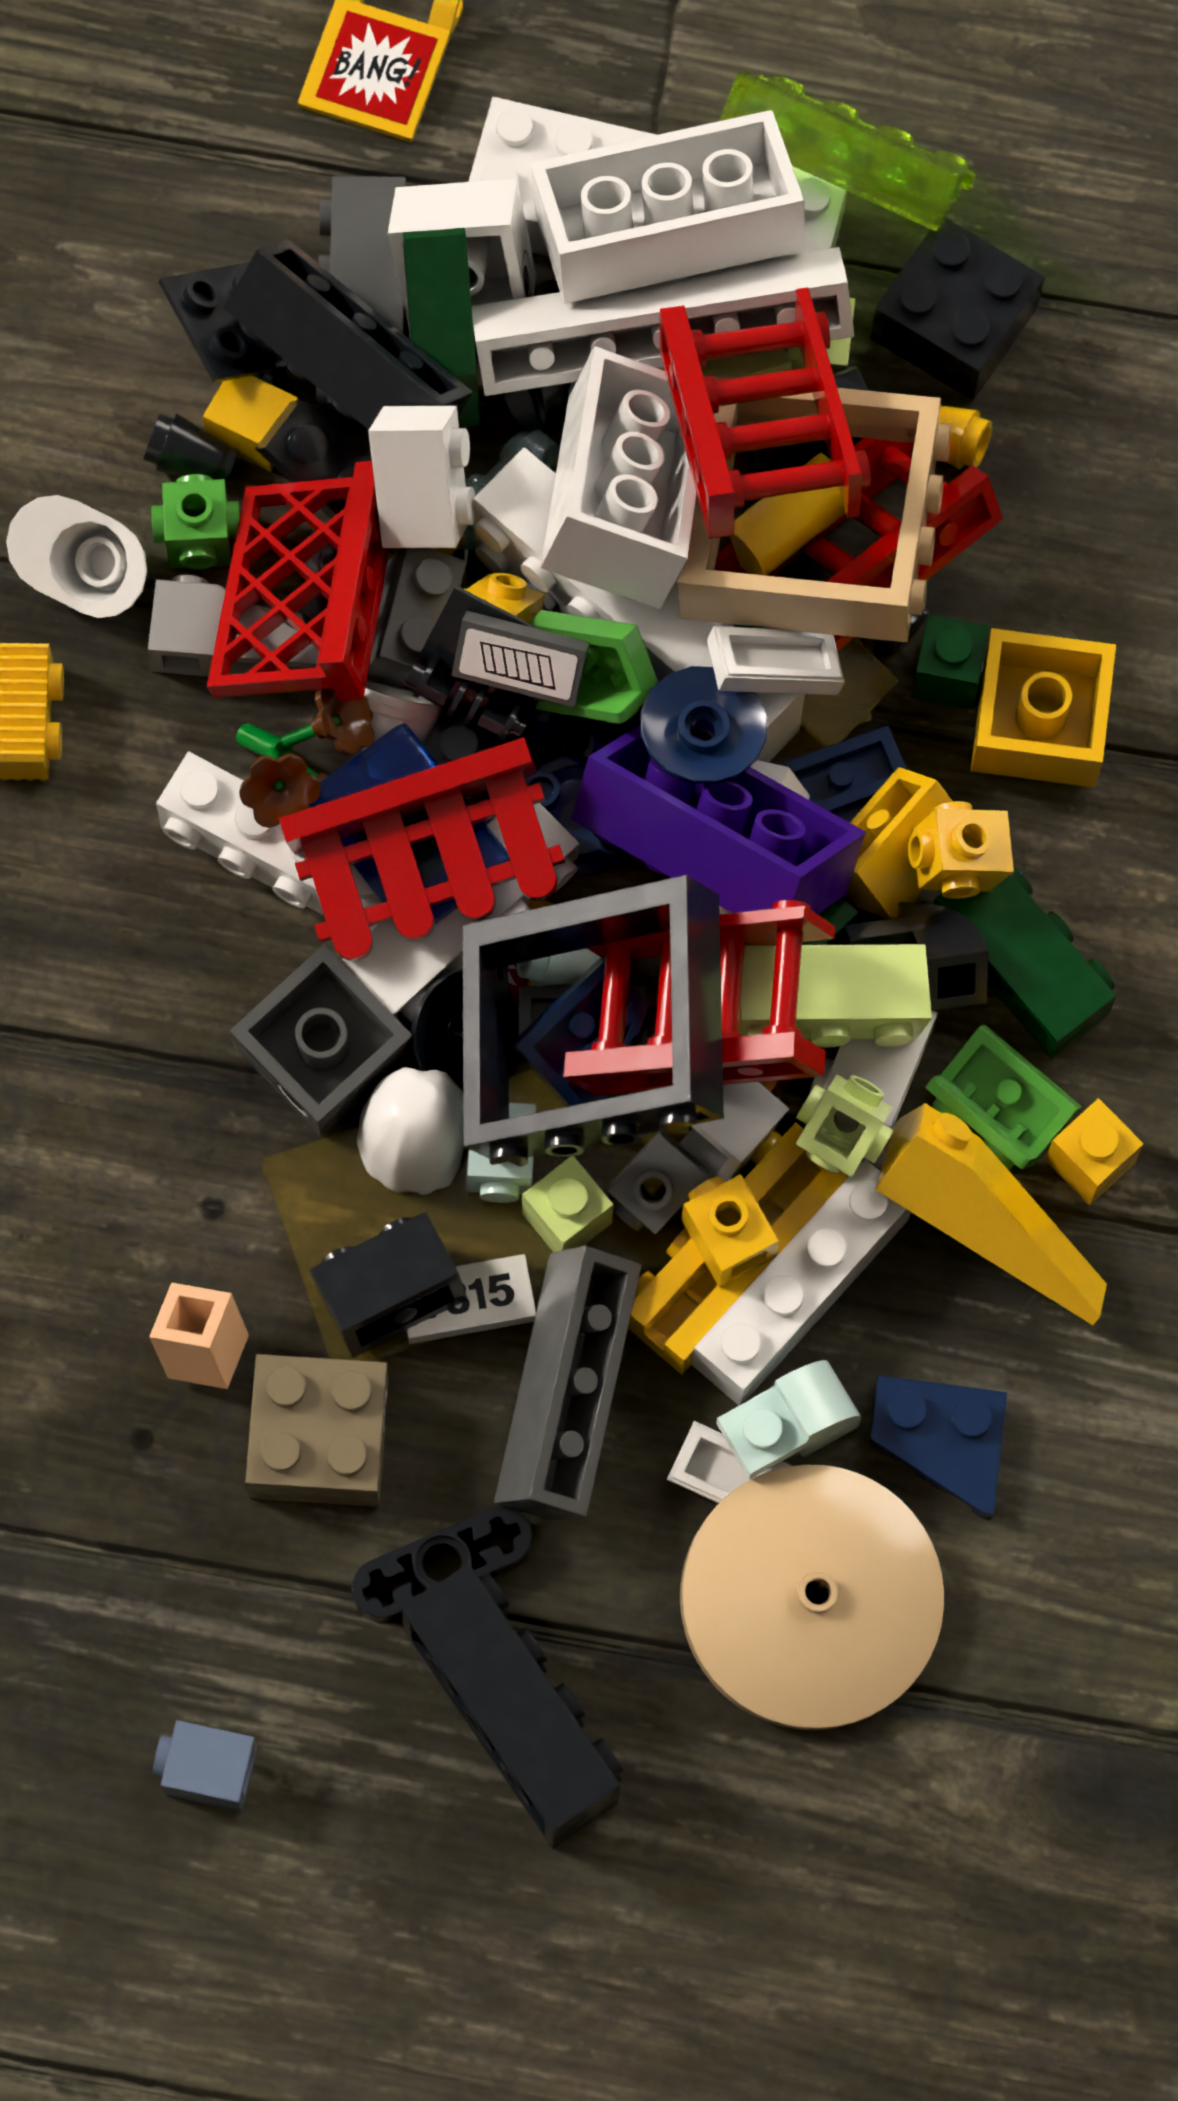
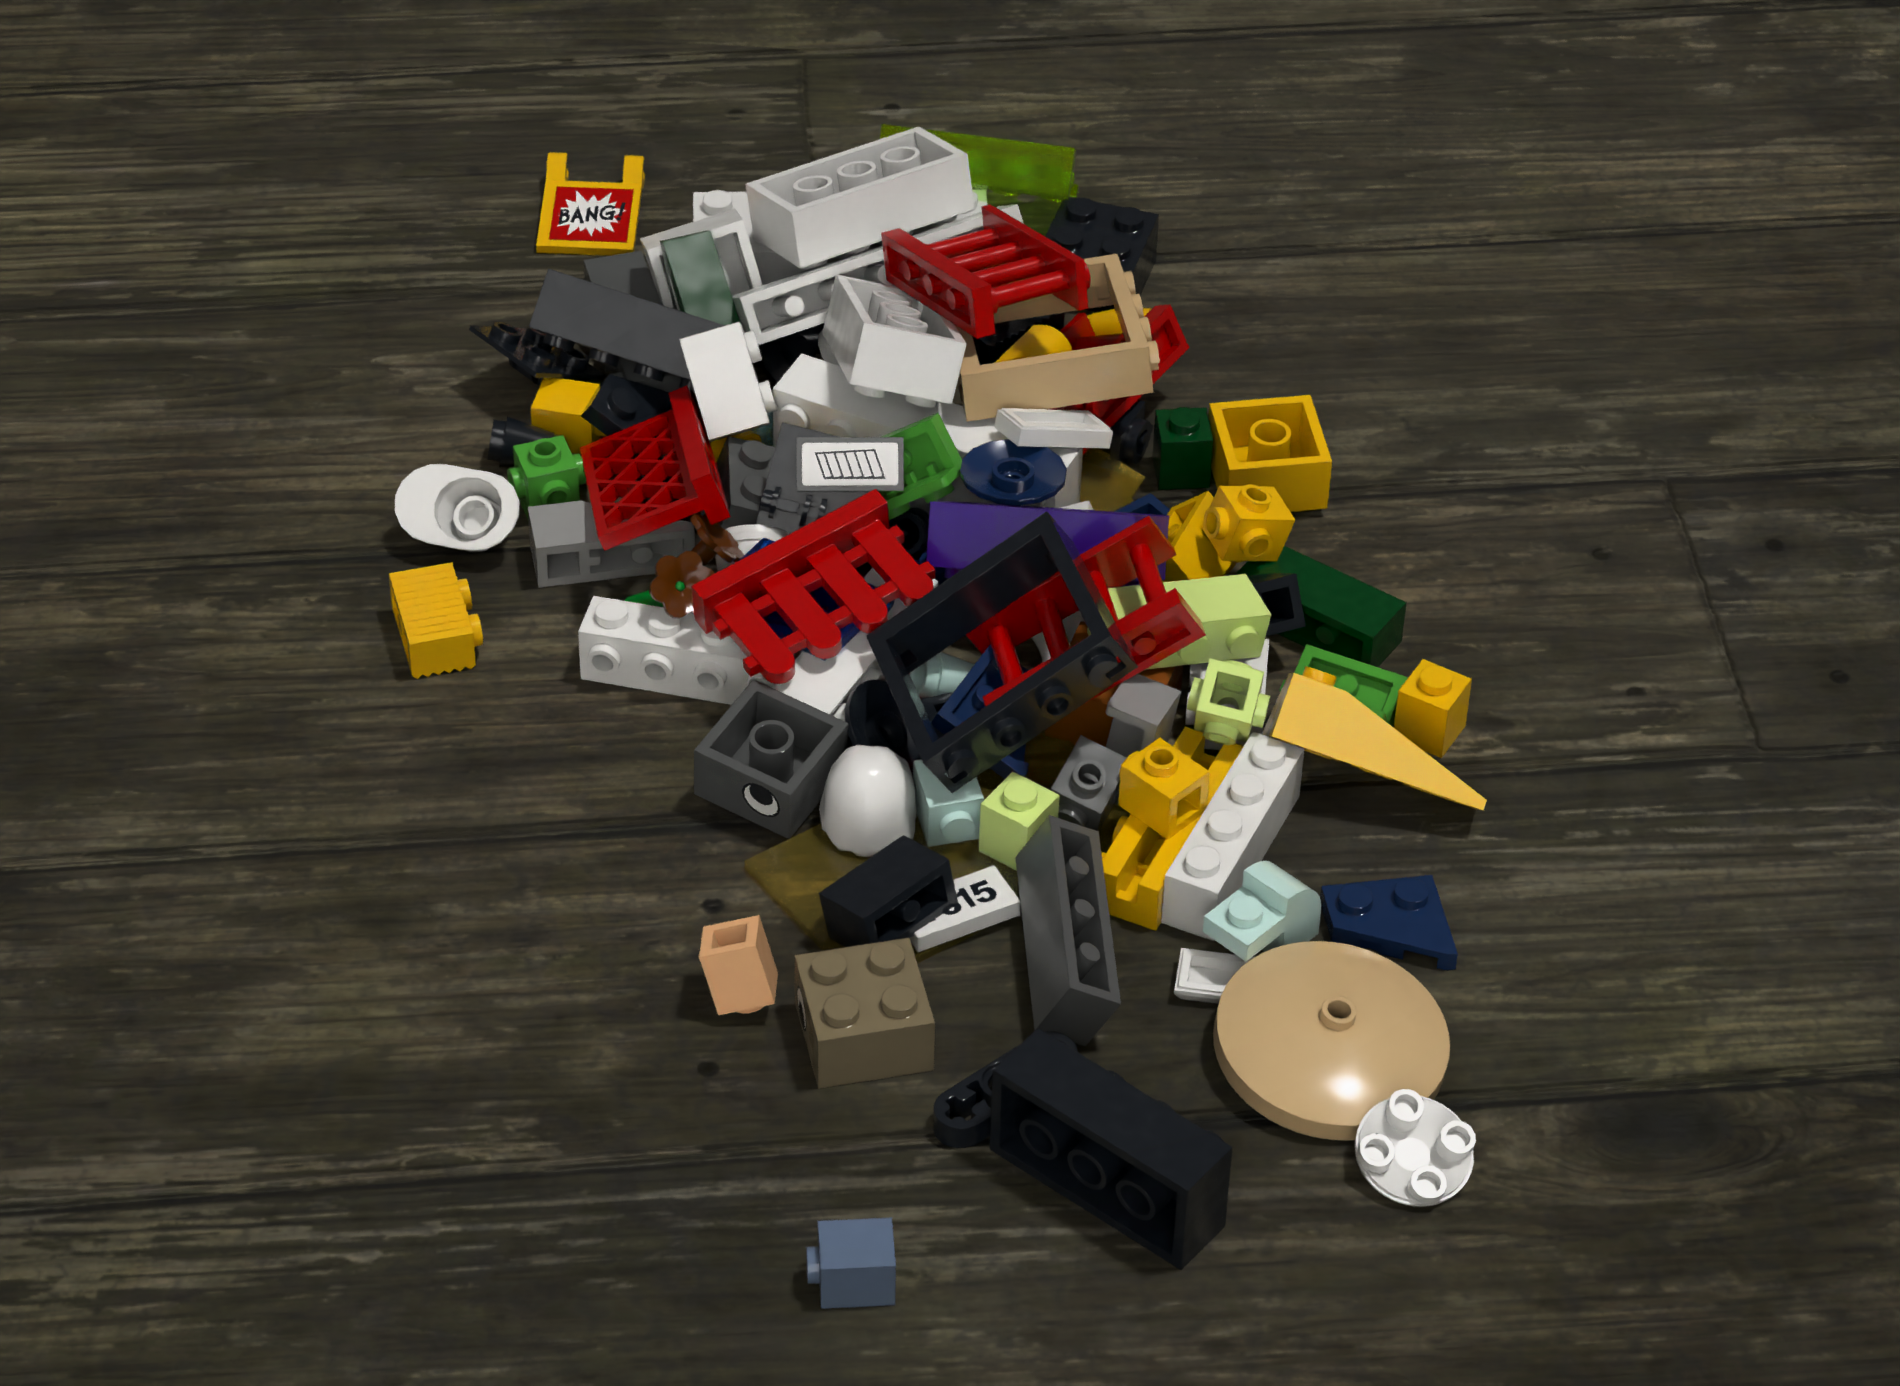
camera: 15 degrees left, 30 degrees down
none -> white dish [1355,1089,1476,1207]

